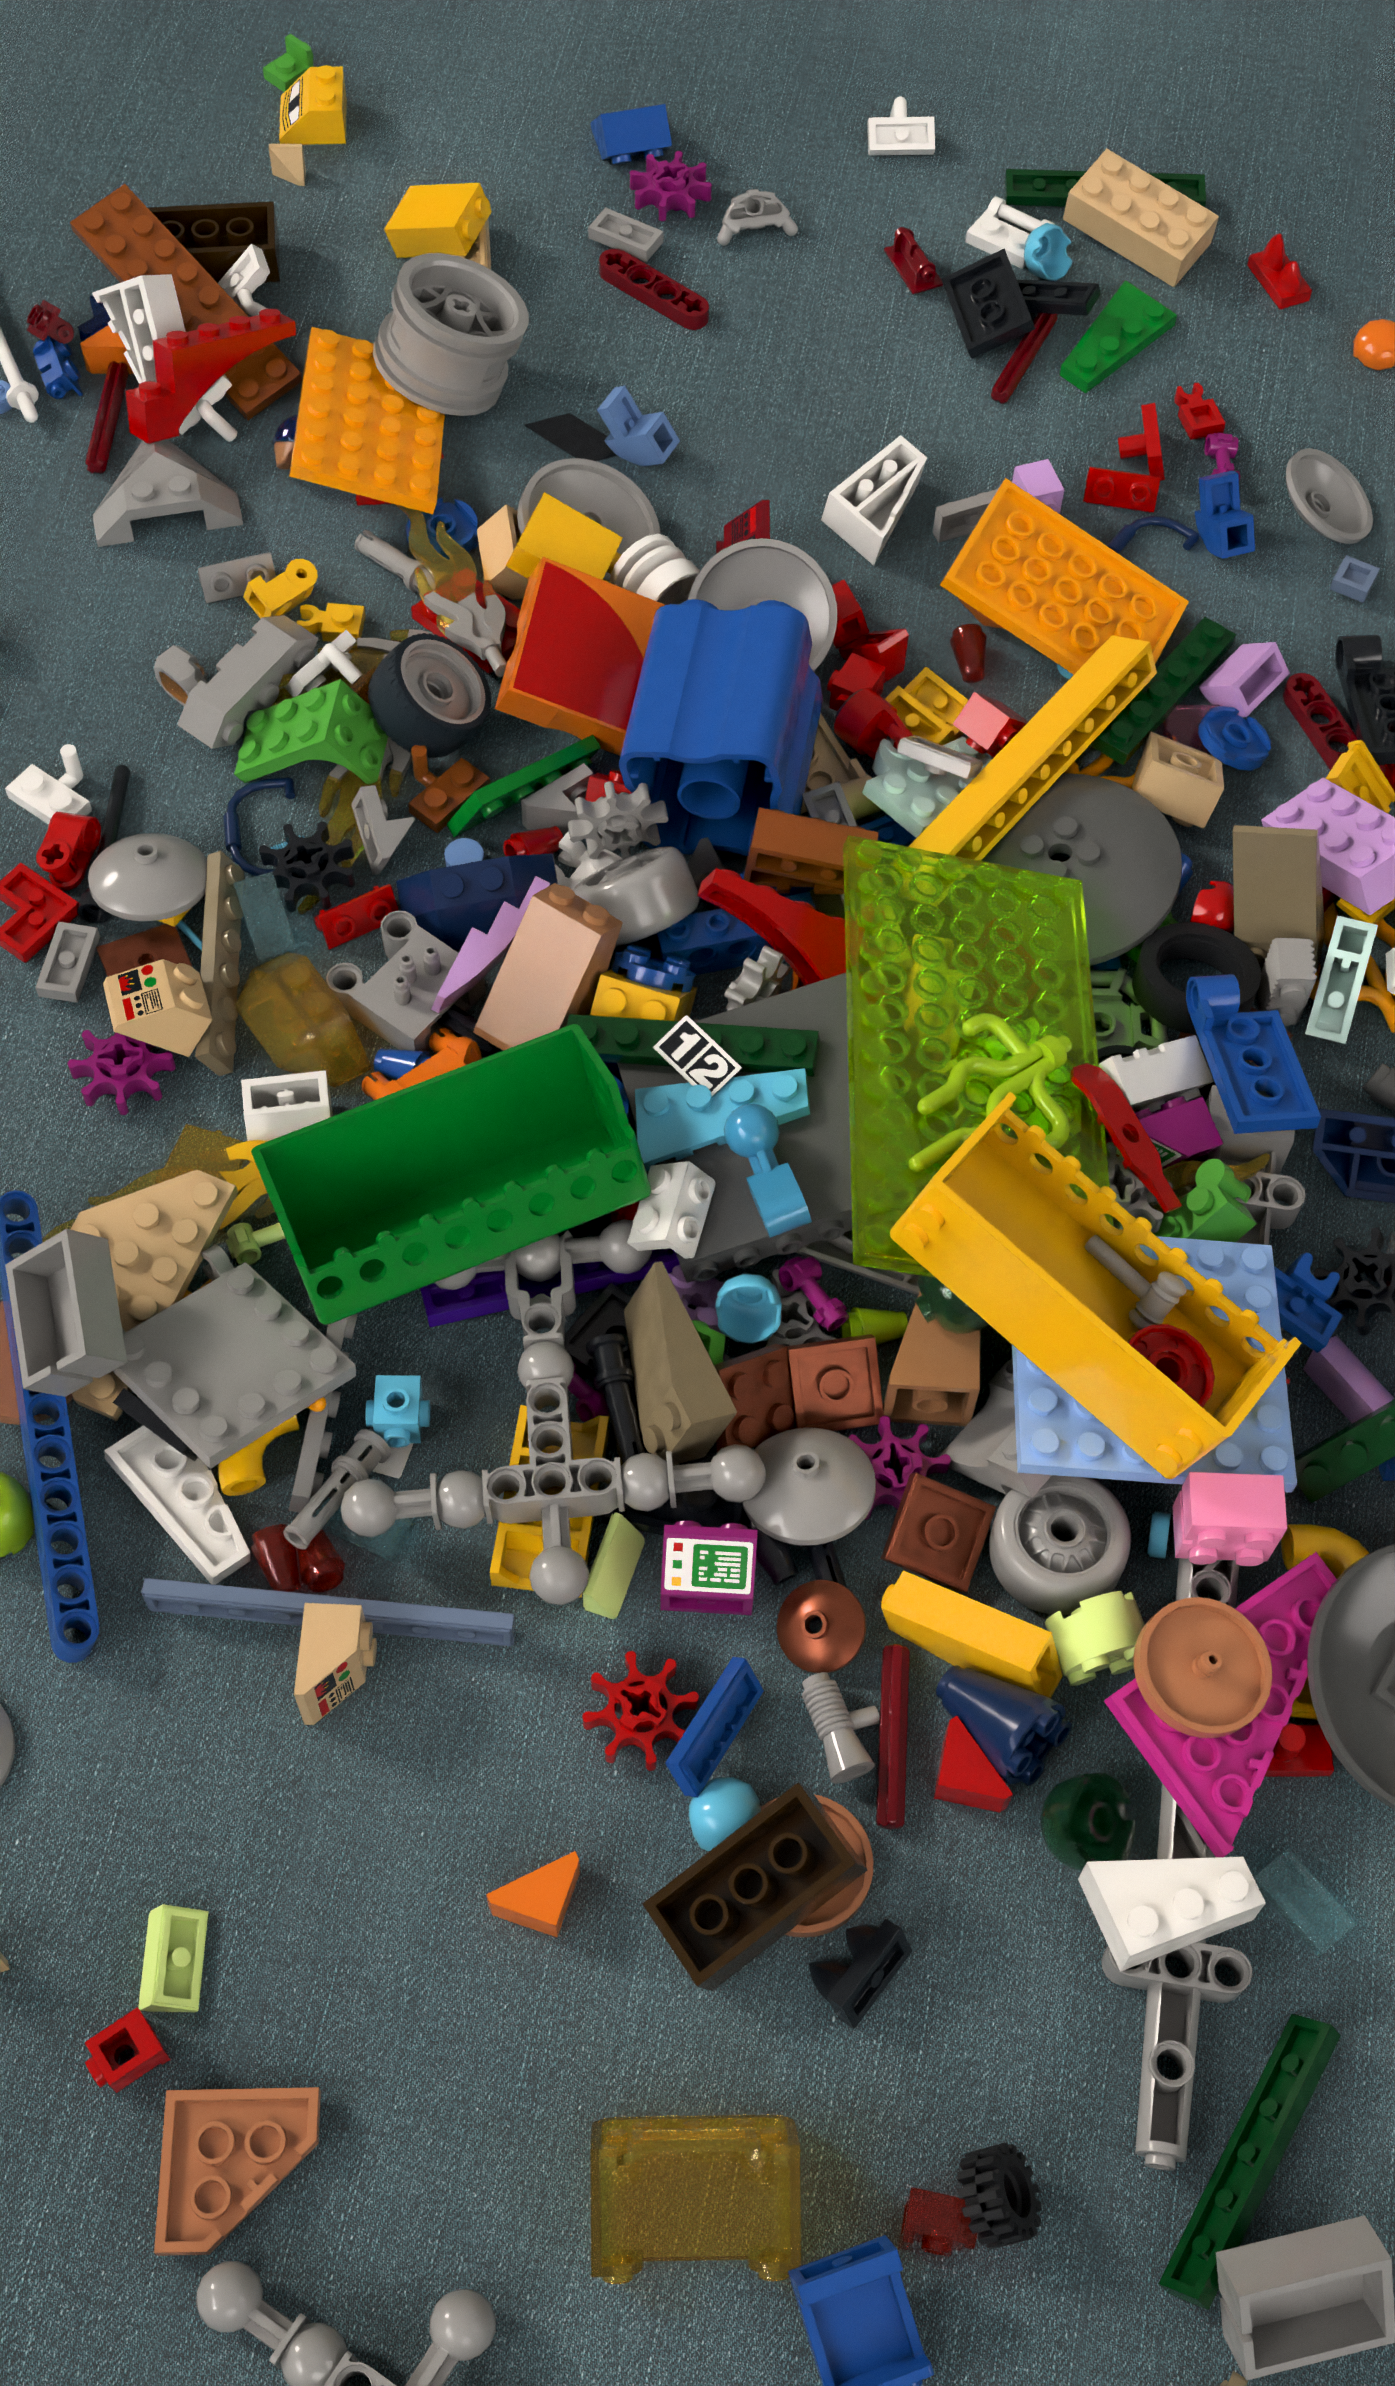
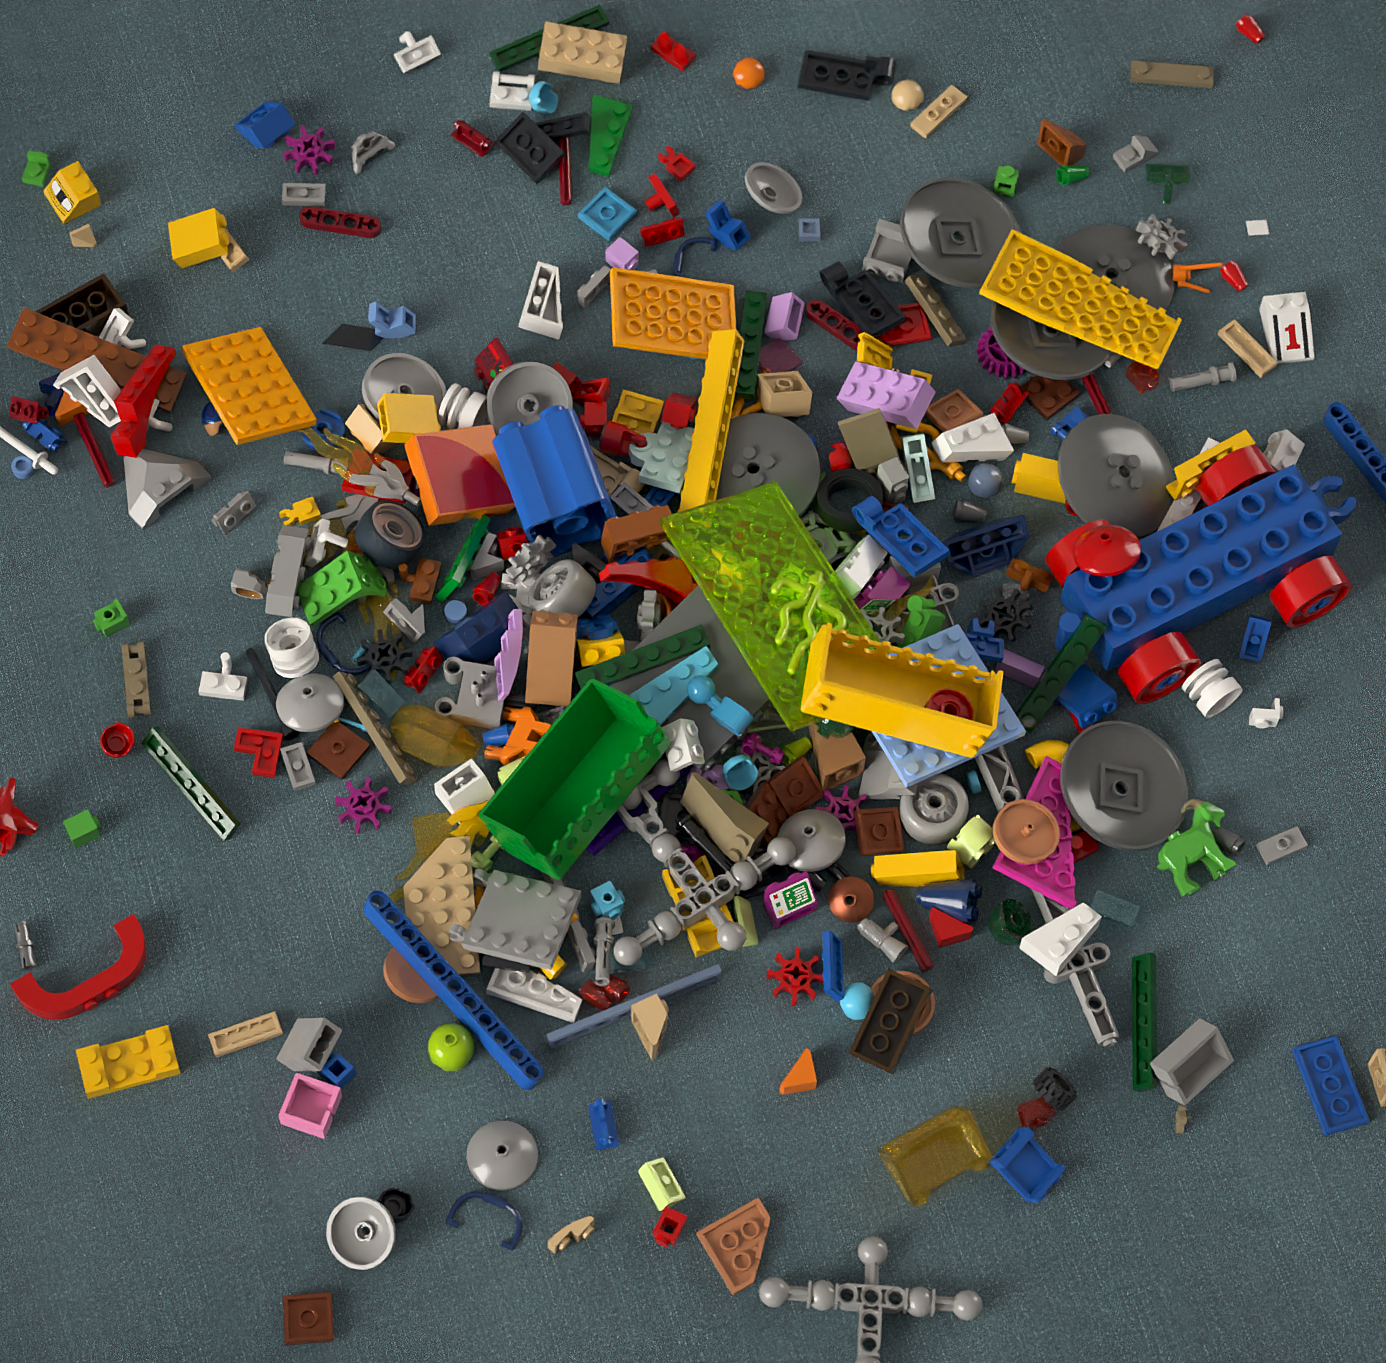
camera: 30 degrees left, 5 degrees up
light grey piece [5,1229,128,1397] -> none
red piece [36,812,101,891] -> none
tan slope [103,959,212,1057] -> none
yellow leg [243,559,318,619] -> none
light grey wheel [373,253,529,416] -> none
sticker [653,1015,742,1097] -> none
black tile [809,1919,912,2029] -> none
light grey plate [896,735,983,779] -> none
clear red cone [950,624,987,683] -> none
red piece [1070,1063,1182,1213] -> none
light grey piece [1084,1235,1187,1330] -> none
bright pink piece [1172,1472,1288,1566] -> none
blue tile [1198,706,1271,771] -> none
magenta bar [1204,433,1241,480] -> none
none -> white wheel [265,617,319,678]
none -> dark azure tile [578,187,637,241]
none -> blue hinge [588,1098,619,1150]

